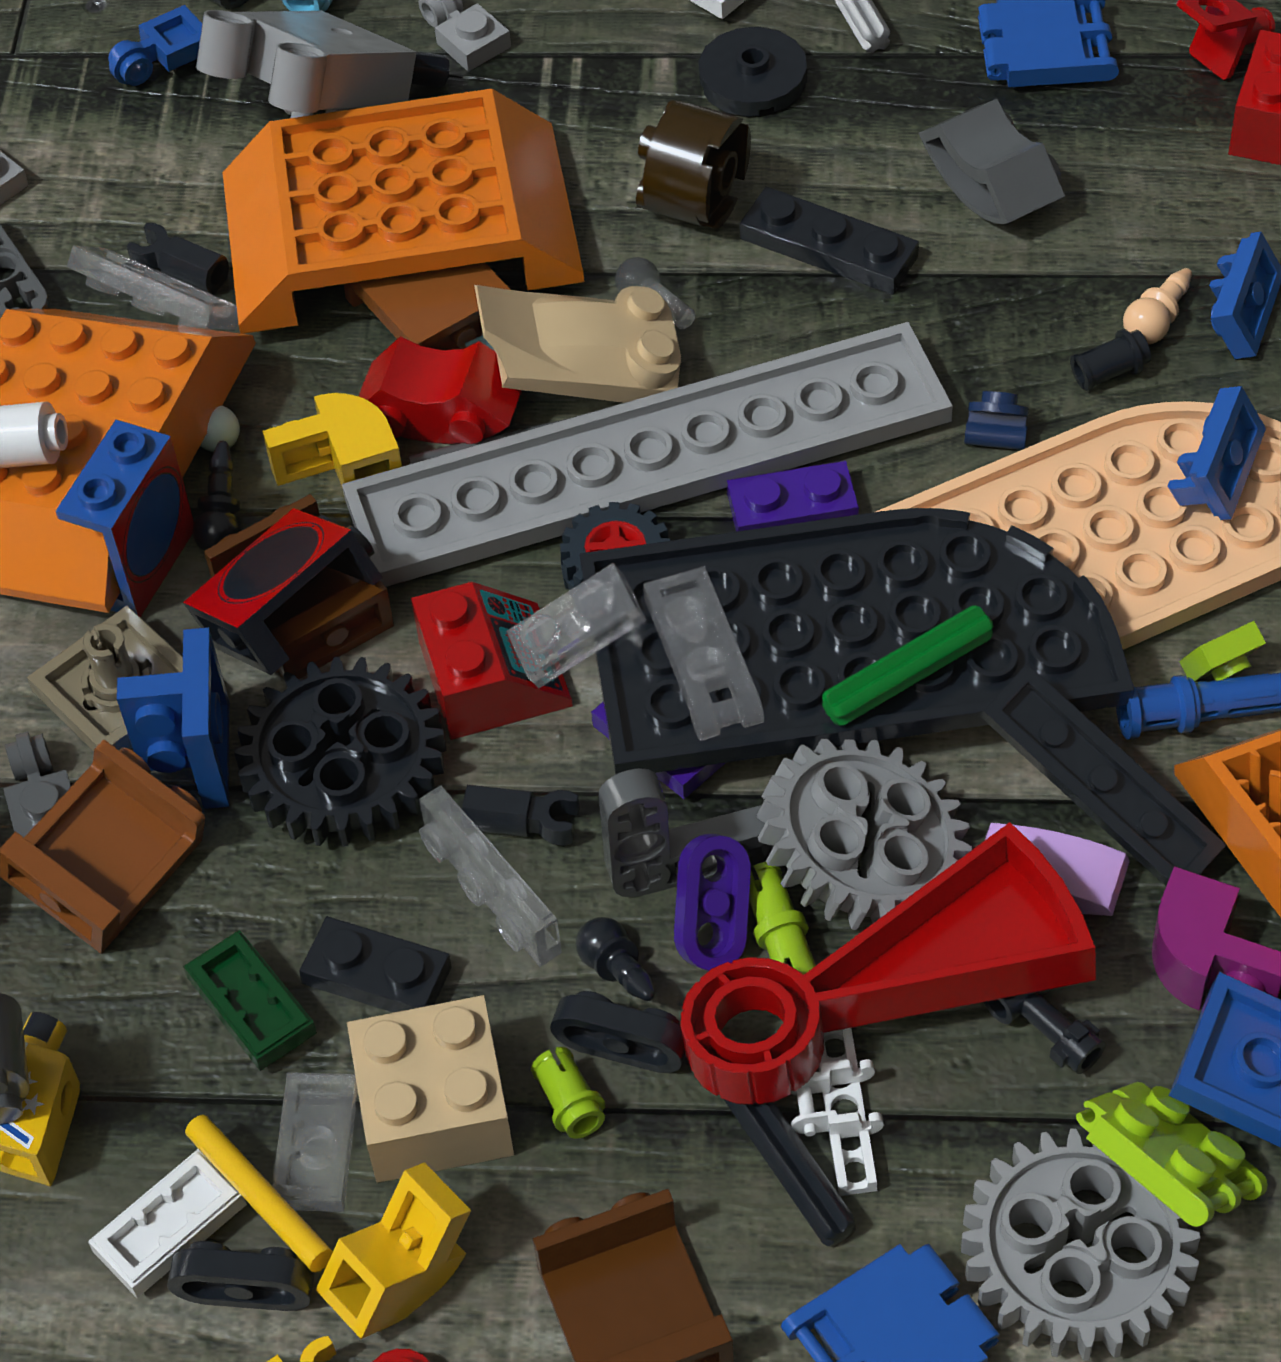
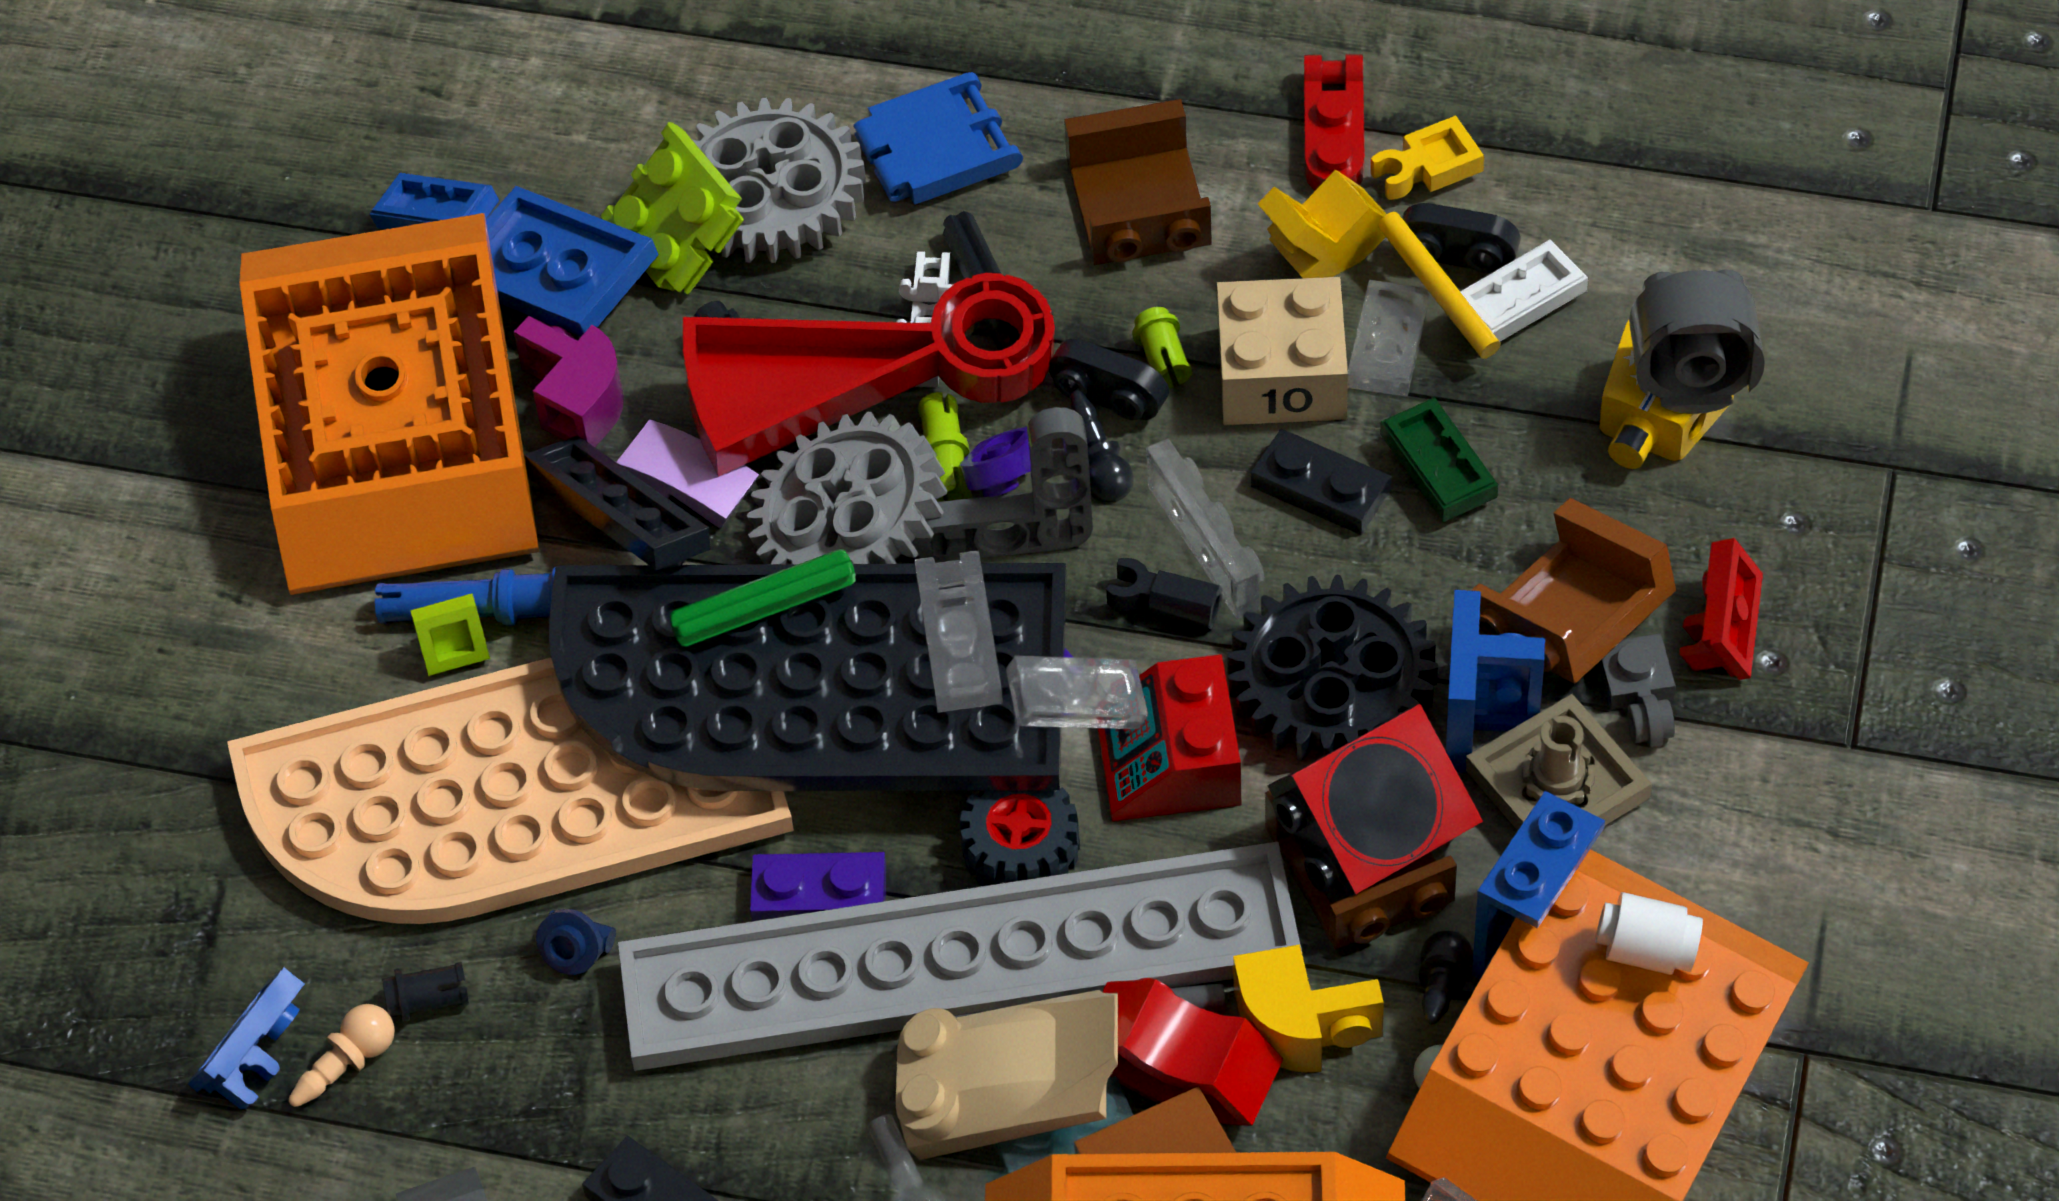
camera: 170 degrees left, 0 degrees up
blue plate [1168,386,1266,520] -> none

